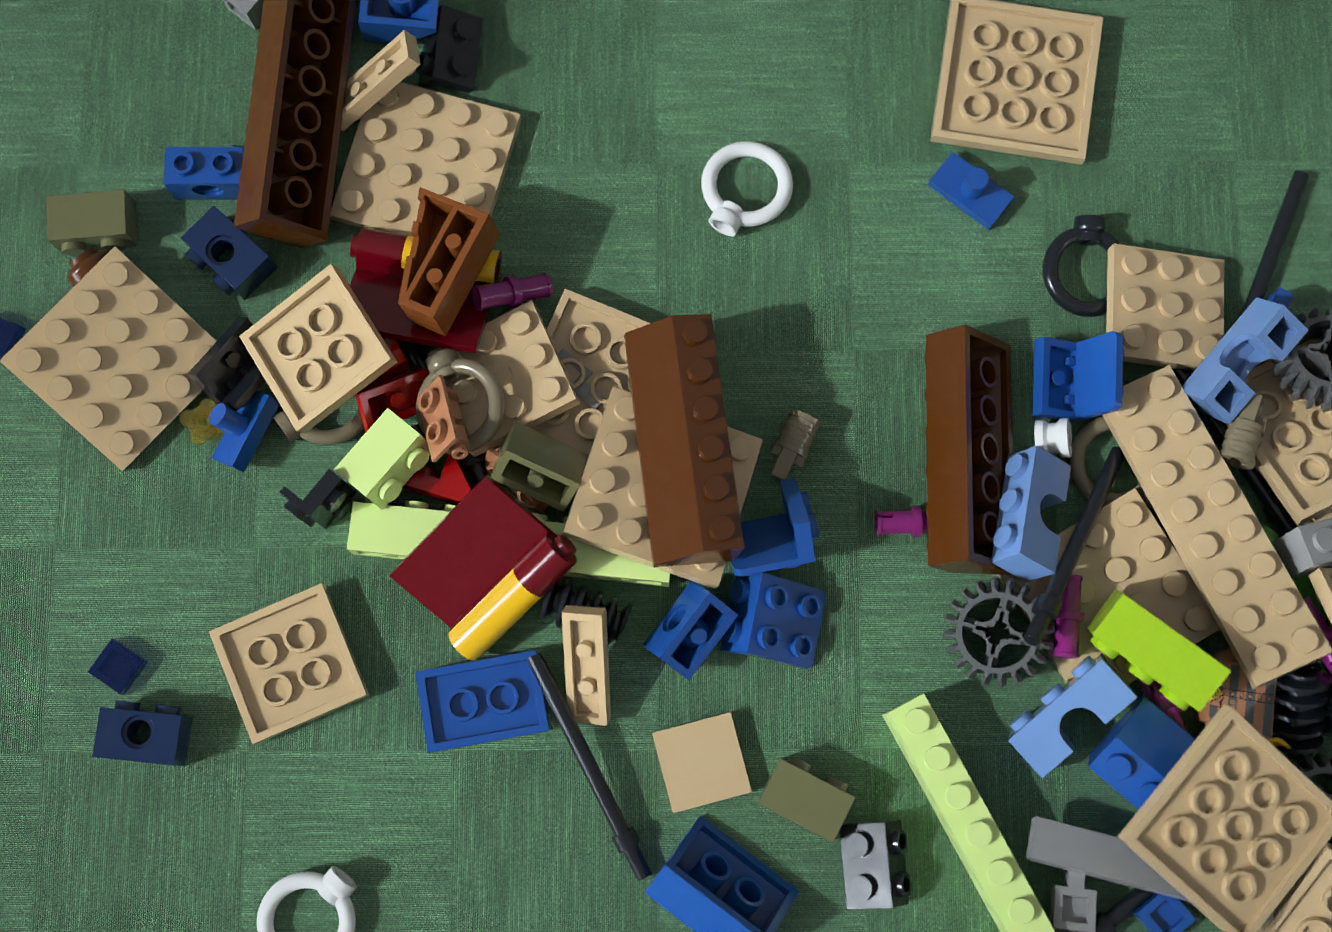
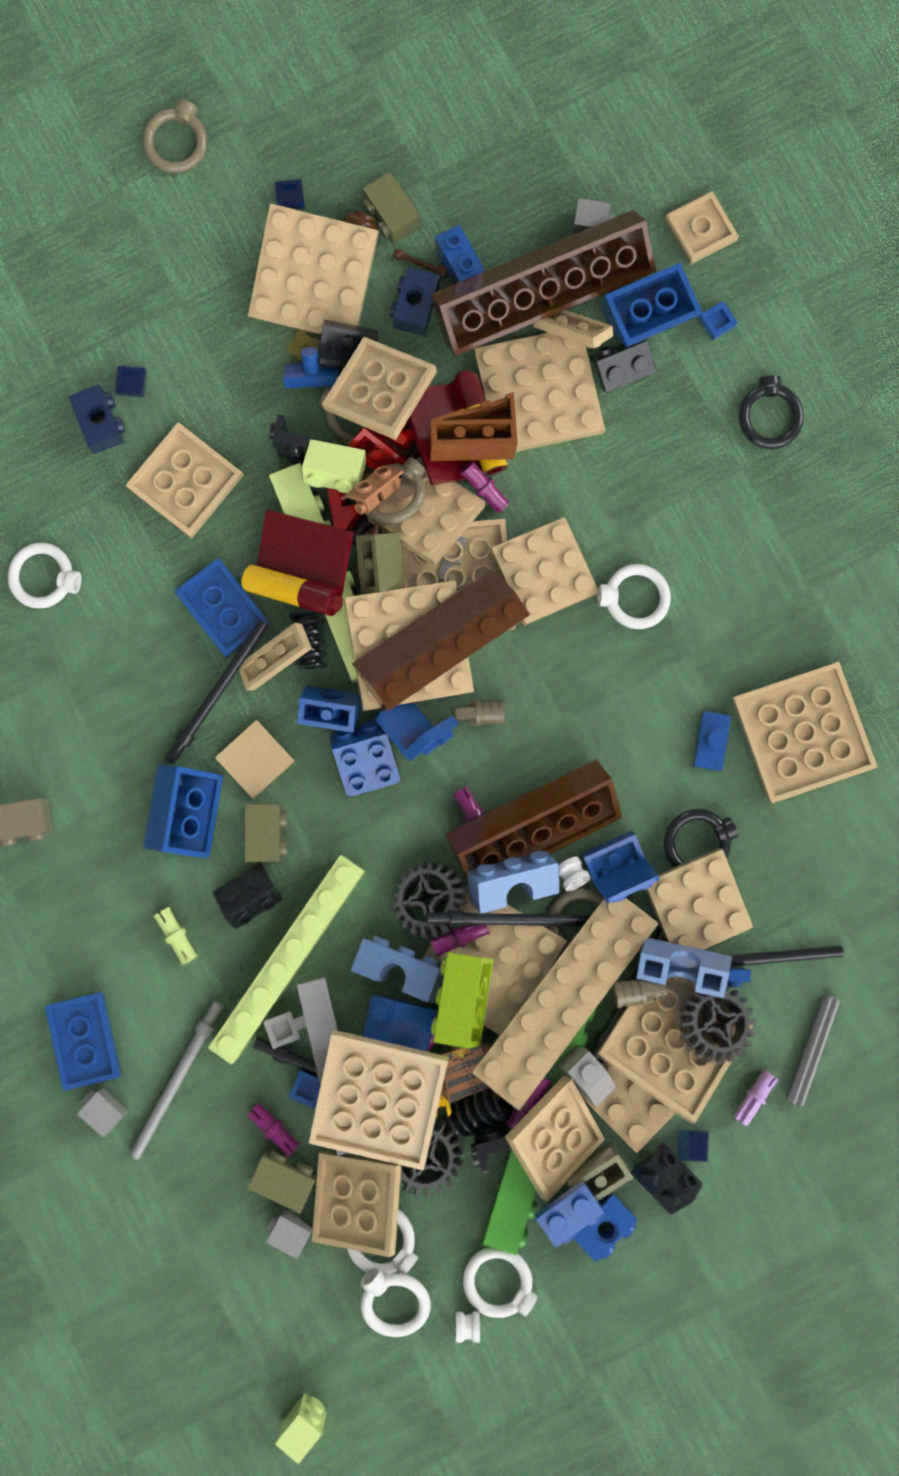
camera: 60 degrees right, 5 degrees up
none -> reddish brown hinge [393,249,447,278]
none -> tan plate [489,517,599,626]

